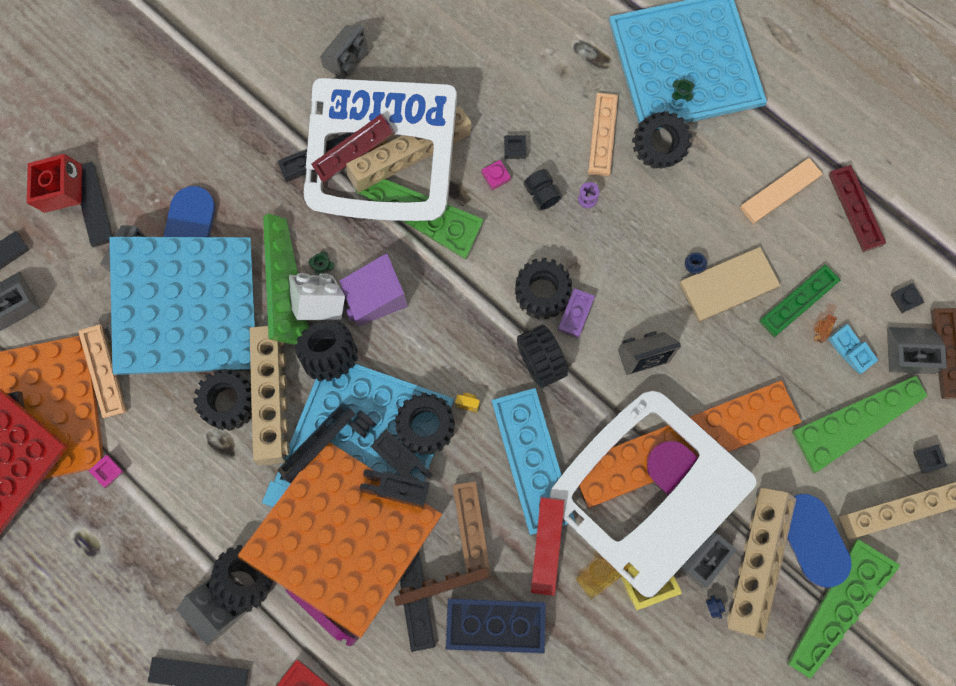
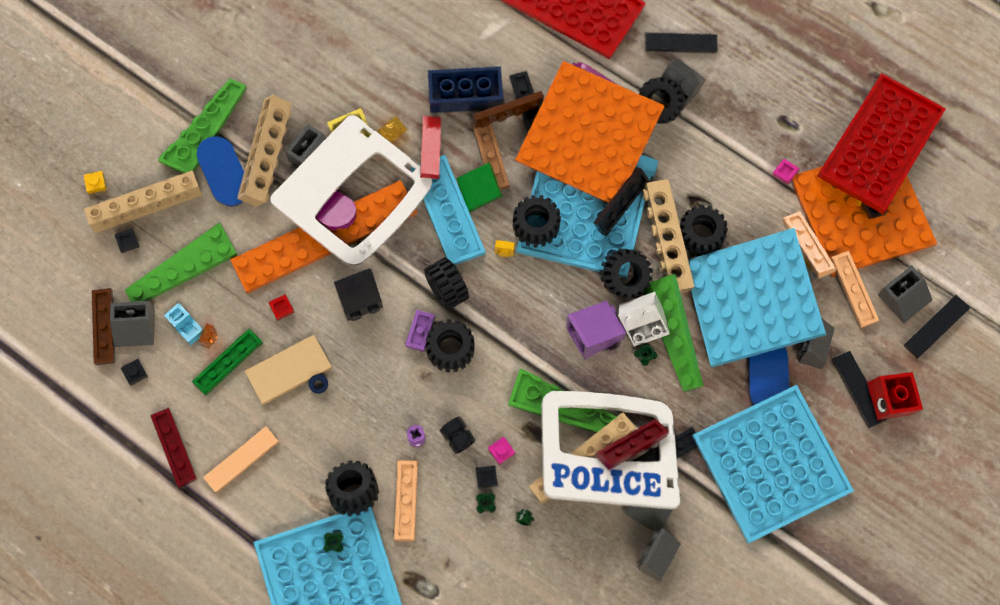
camera: 170 degrees right, 5 degrees down
black wheel [348,410,377,439] -> none
black hinge [359,469,430,508] -> none
black hinge [370,429,433,480] -> none
dark blue plate [706,595,726,619] -> none
none -> red plate [268,294,295,321]
none -> green tile [456,162,503,212]
none -> dark green plate [476,493,496,513]
none -> dark green plate [515,509,535,526]
none -> medium azure plate [692,385,854,544]
none -> light nougat tile [830,251,879,328]

